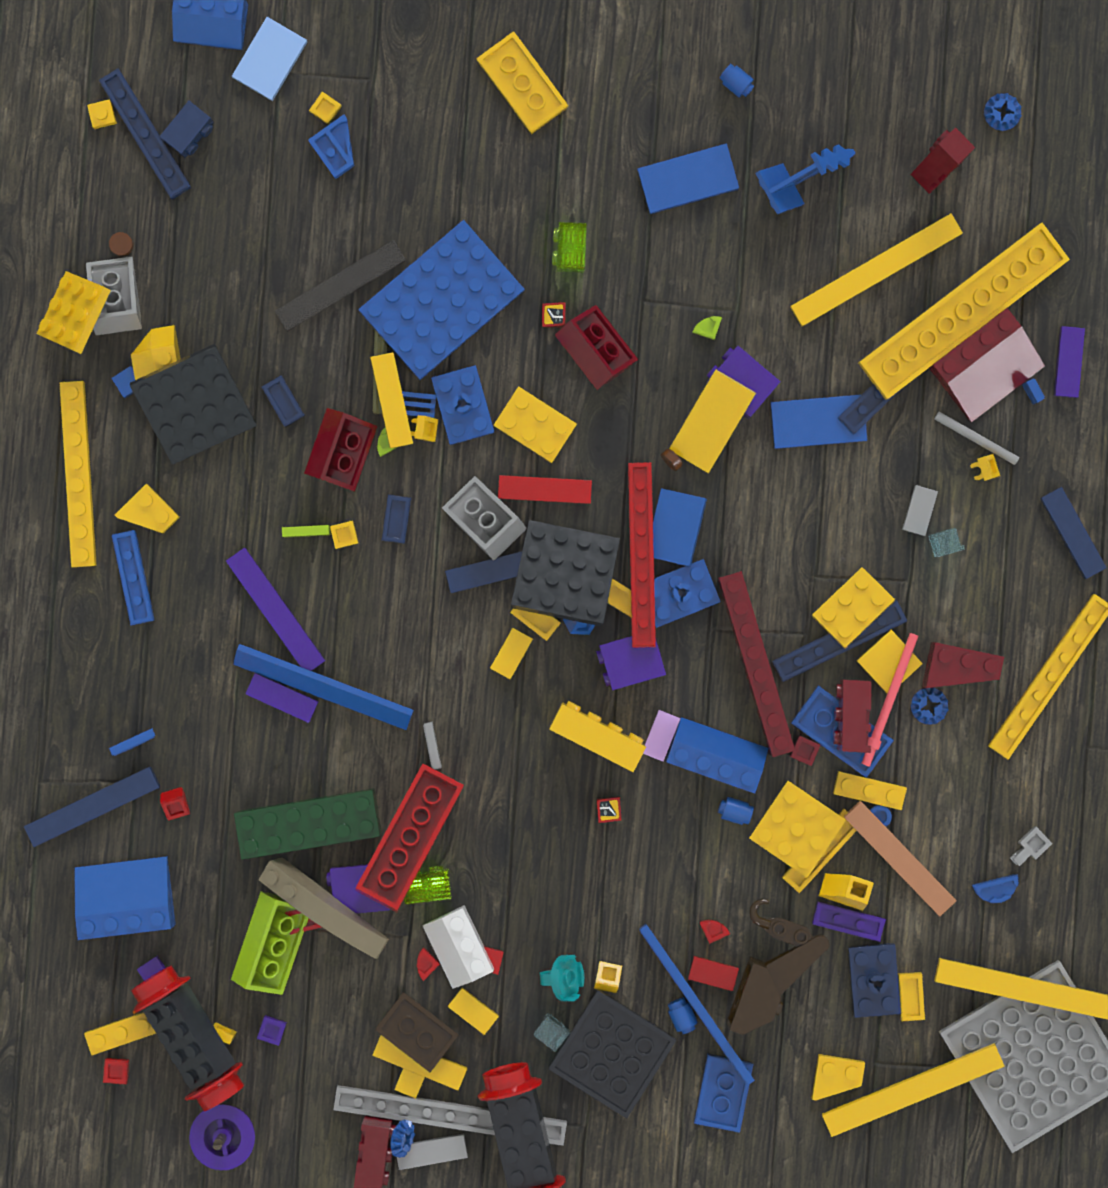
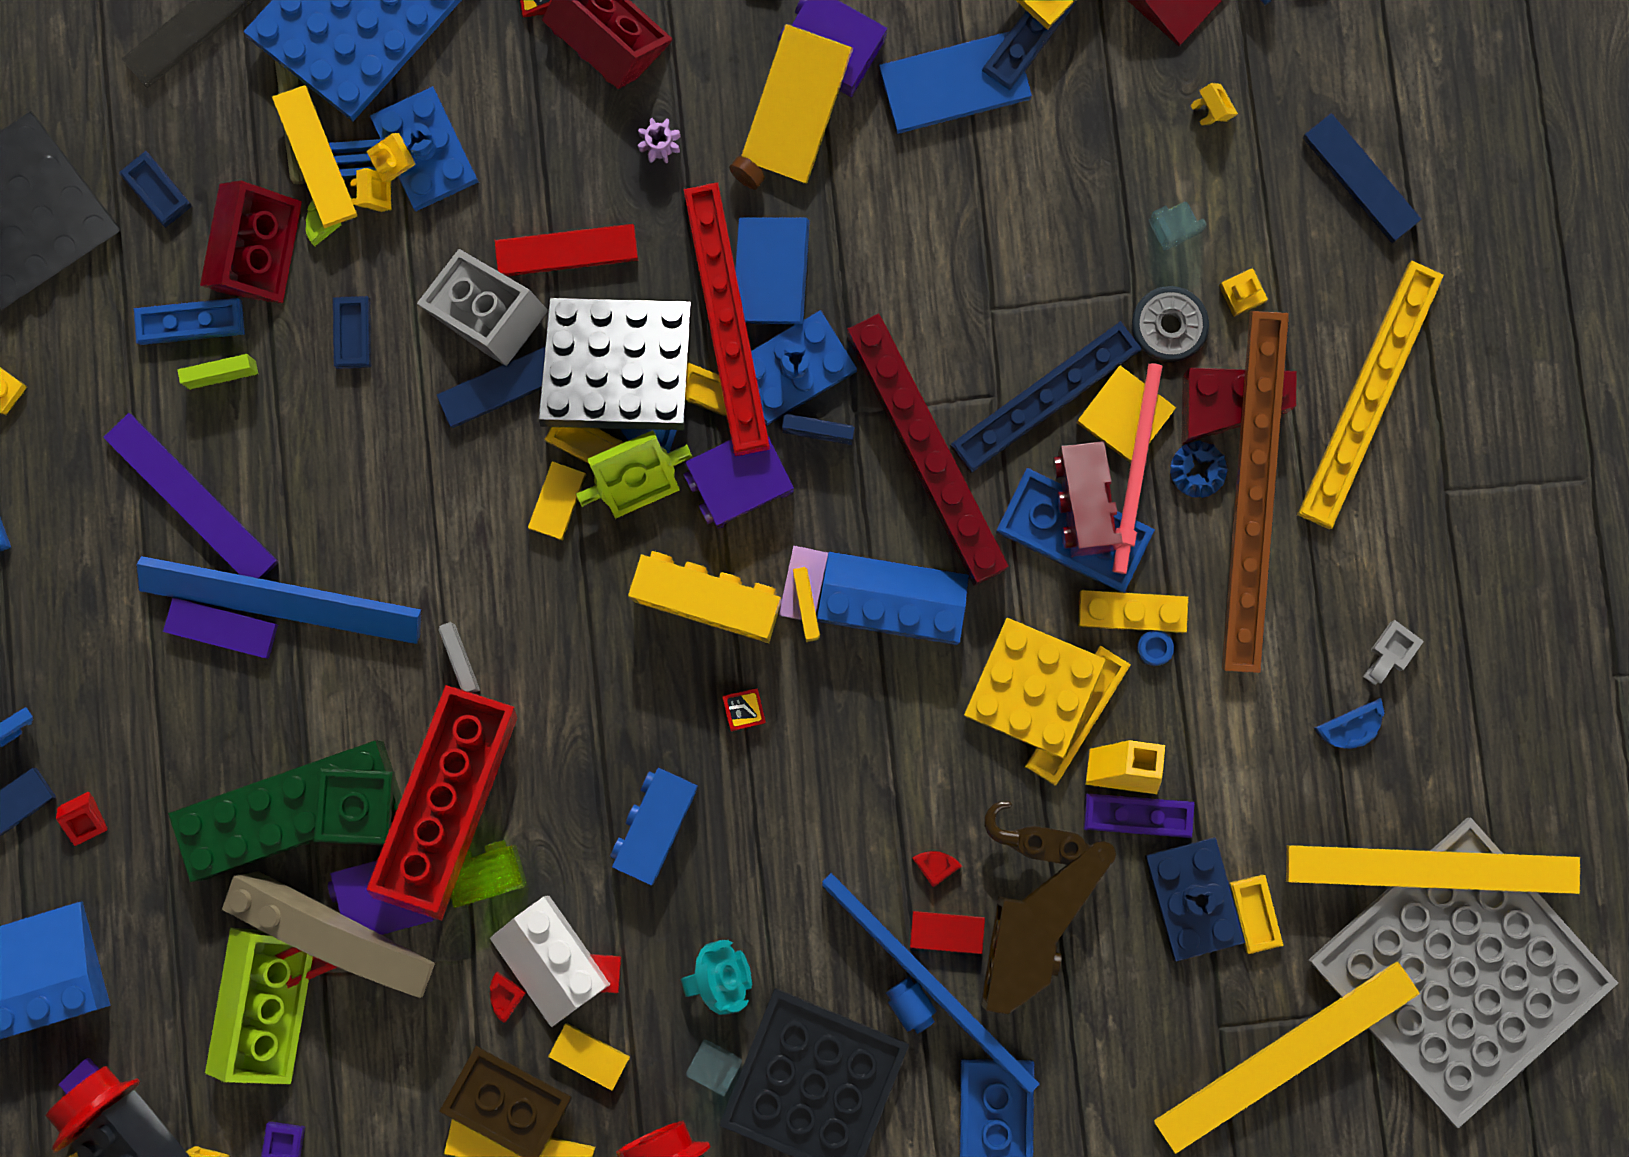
camera: 10 degrees left, 5 degrees down
yellow plate [330,521,359,549] -> none
yellow plate [493,386,577,463] -> none
yellow slope [594,961,622,993] -> none
blue brick [718,796,754,825] -> none
dark red tile [790,735,821,766] -> none
yellow wing [811,1054,865,1100] -> none
yellow plate [812,567,895,649] -> none
nougat tile [843,801,956,916] -> none
light grey tile [902,485,938,536] -> none
light grey bar [934,411,1019,465] -> none
none -> blue tile [134,298,245,345]
none -> dark green tile [314,768,395,845]
none -> yellow tile [366,133,416,182]
none -> lime plate [576,430,693,519]
none -> blue brick [610,768,699,885]
none -> lavender gear [638,118,680,163]
none -> dark blue tile [782,414,855,445]
none -> yellow tile [793,567,820,642]
none -> light grey wheel [1132,286,1209,362]
none -> yellow tile [1219,268,1268,316]
none -> dark orange plate [1222,311,1289,673]

